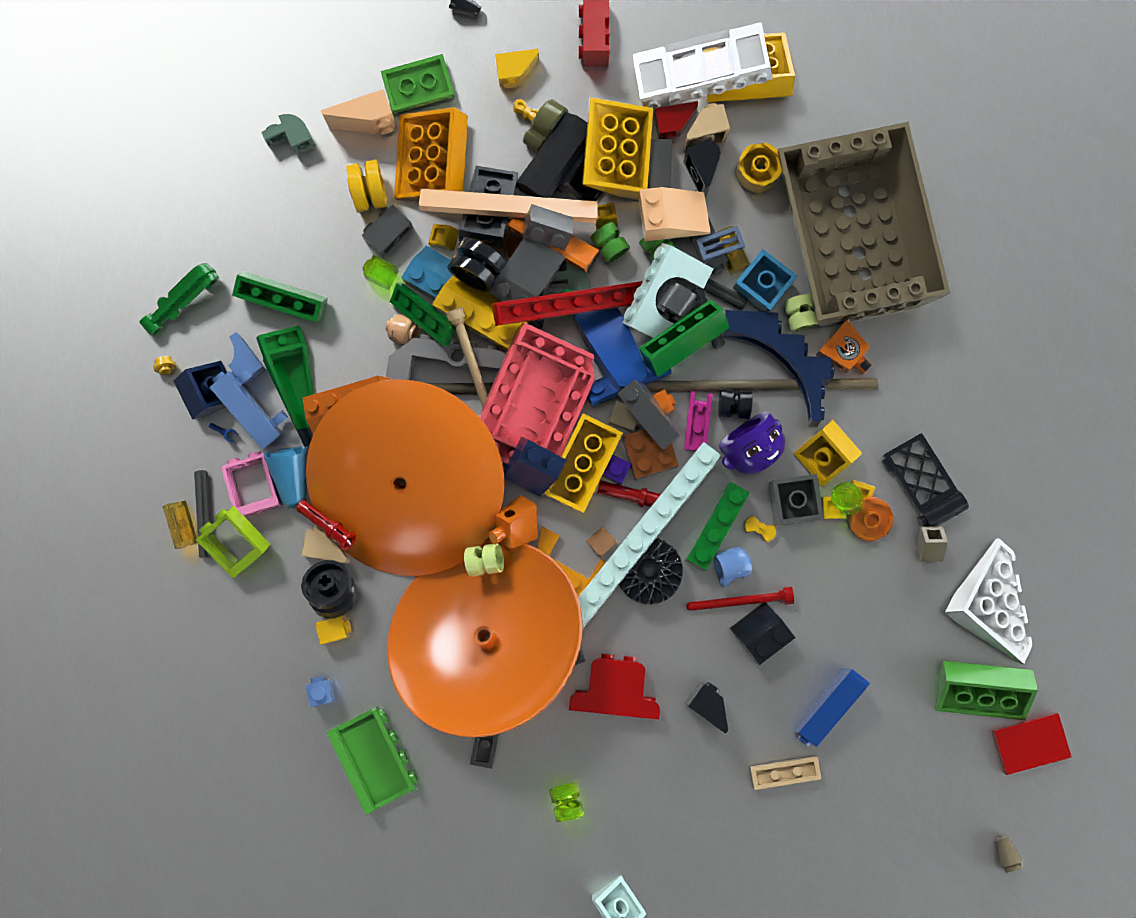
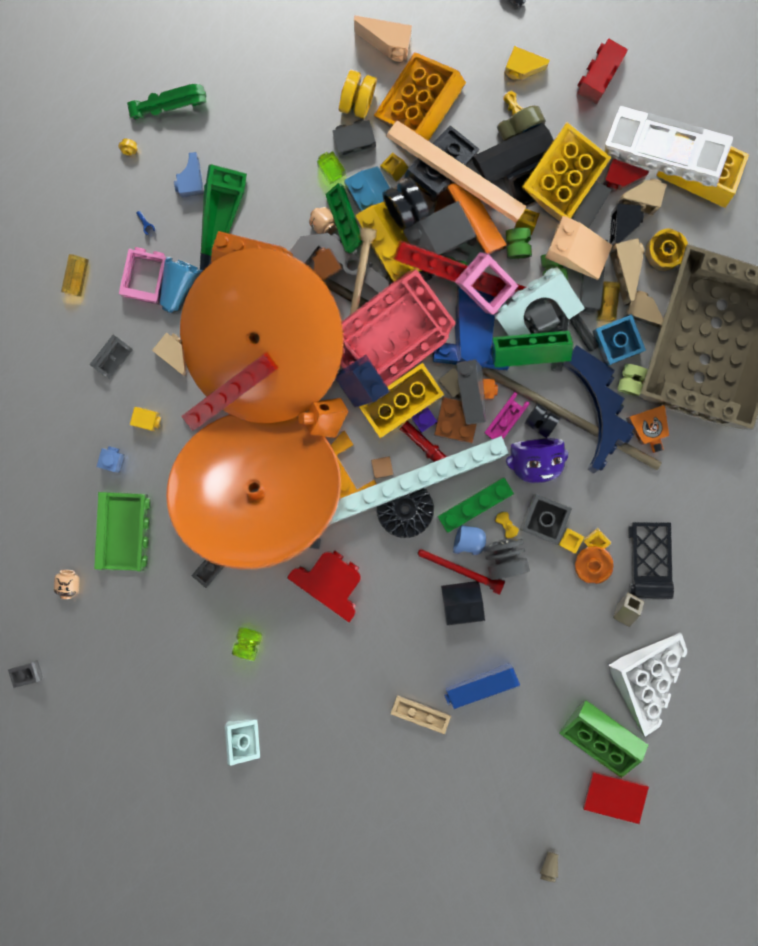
camera: 30 degrees right, 5 degrees up
dark blue slope [173,361,227,420] -> none
dark grey axle [194,470,211,558] -> none
lime window [195,505,271,578] -> none
medium blue brick [210,369,288,449] -> none
green brick [232,271,328,323] -> none
sand green brick [261,114,315,153] -> none
red pin [296,499,356,550] -> none
black wheel [301,560,358,618] -> none
bright green plate [380,54,455,114] -> none
yellowish green wheel [464,543,504,577] -> none
dark grey brick [523,204,573,250] -> none
black slope [685,681,728,734] -> none
sand blue tile [696,225,745,262] -> none
yellow slope [793,420,862,487] -> none
clear neon green wheel [831,482,865,515] -> none
none -> light nougat head [54,570,80,599]
none -> dark grey hinge [89,334,133,379]
none -> red plate [181,352,278,431]
none -> dark orange arch [312,247,343,281]
none -> bright pink window [455,252,518,315]
none -> dark grey wheel [484,538,530,580]
none -> tan slope [610,238,644,306]
none -> tan slope [624,291,663,328]

